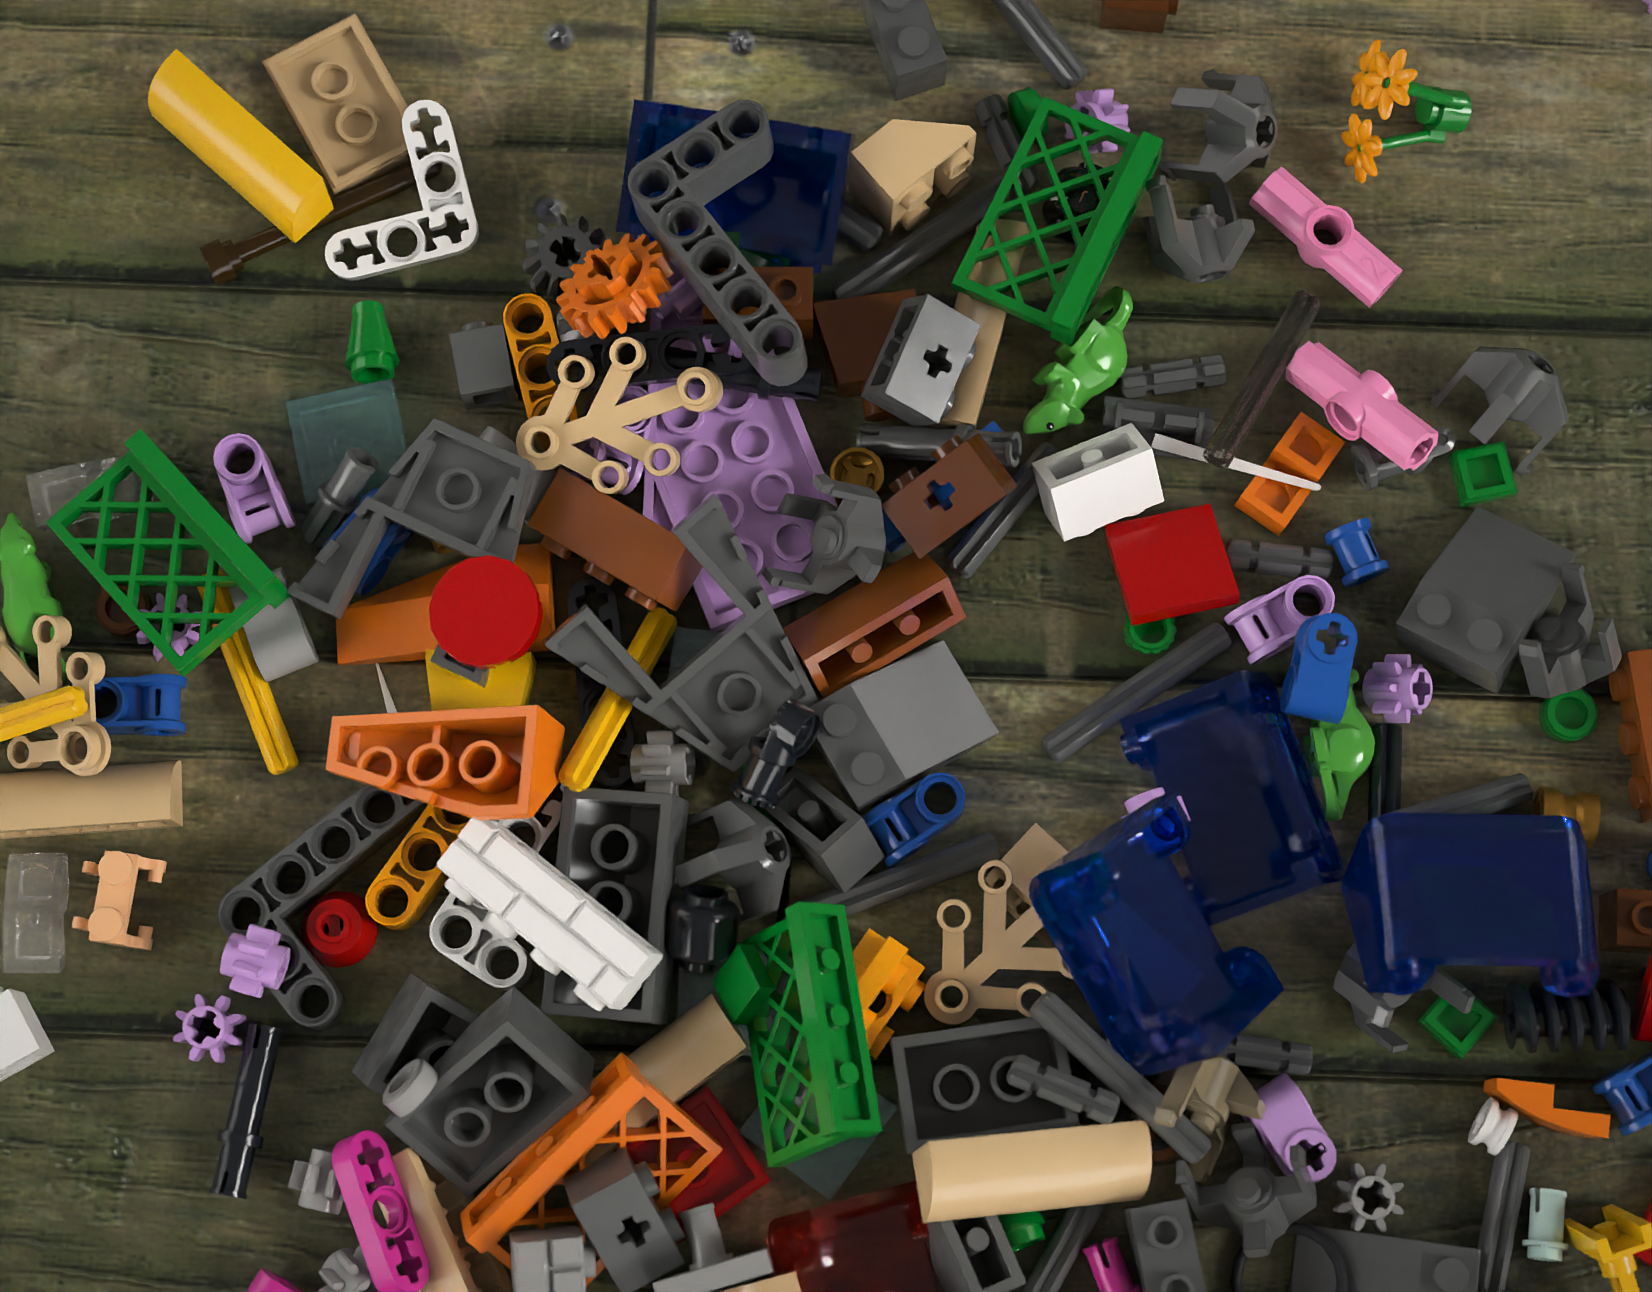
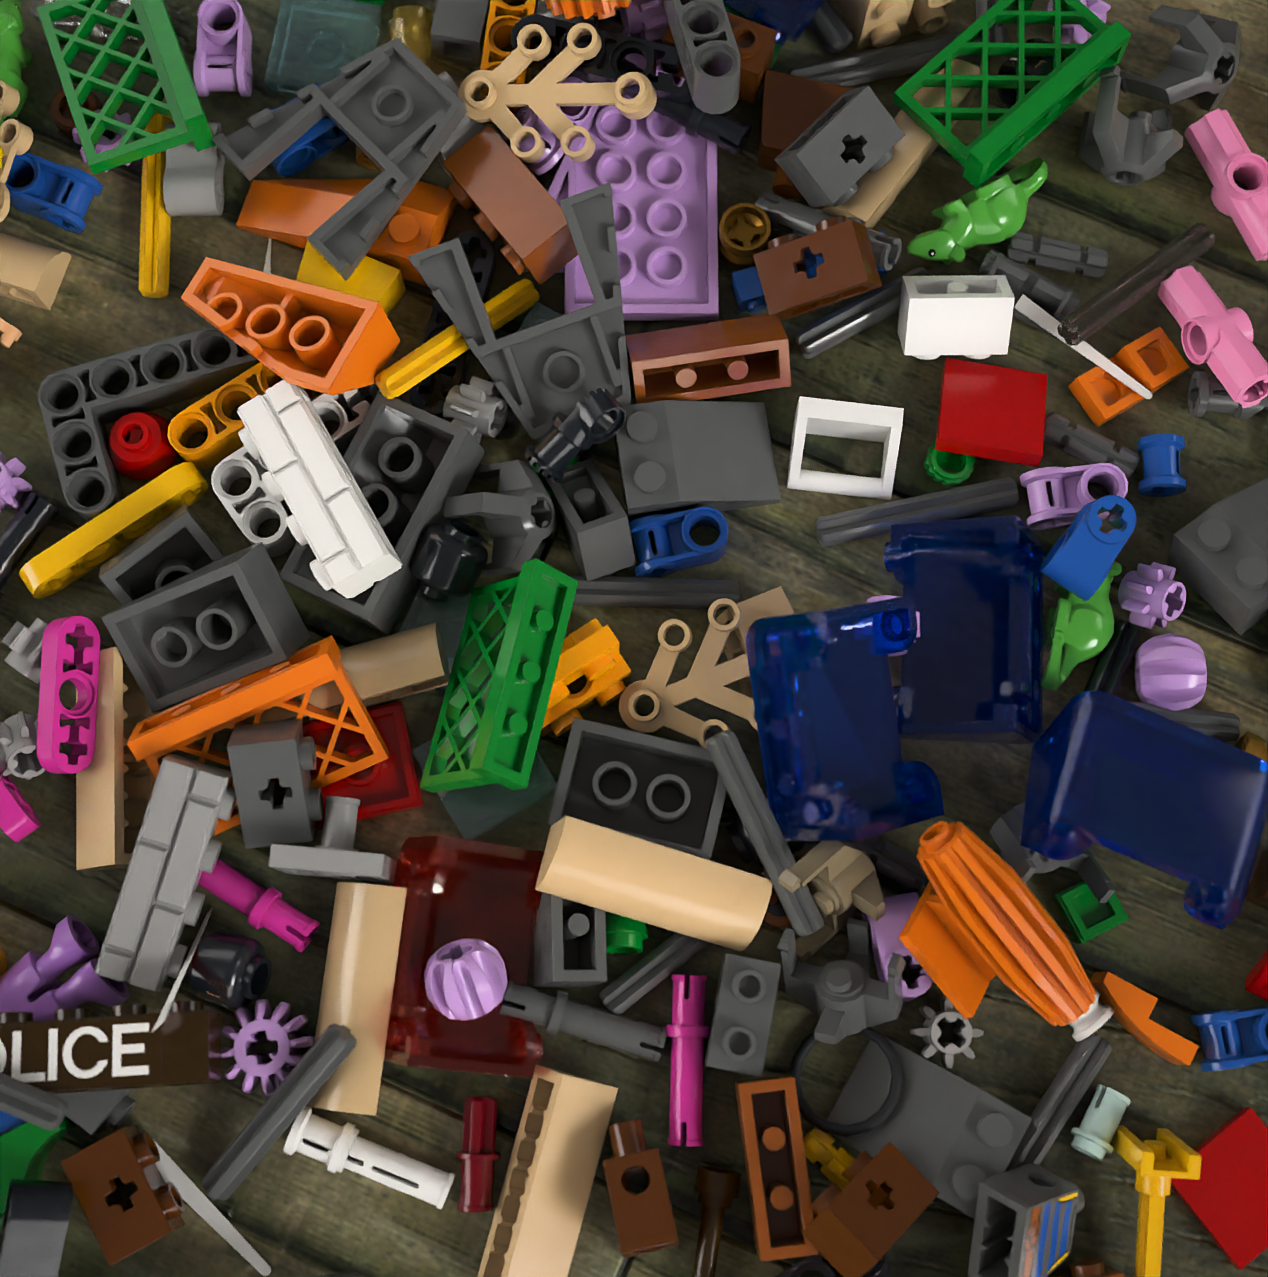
camera: 20 degrees right, 0 degrees up
lavender gear [220,924,290,998] -> none
dark grey axle [300,447,379,548] -> none
light grey tile [383,1059,439,1117] -> none
red tile [429,555,543,670] -> none
green tile [712,944,775,1025] -> none
dark grey piece [761,474,886,595] -> none
dark grey axle [1007,1055,1120,1124] -> none
black piece [1503,979,1630,1053] -> none
none -> yellow beam [19,461,209,599]
none -> clear yellow cone [387,5,433,68]
none -> white tile [787,396,904,500]
none -> orange plate [898,821,1096,1027]
none -> lavender piece [1134,633,1207,711]

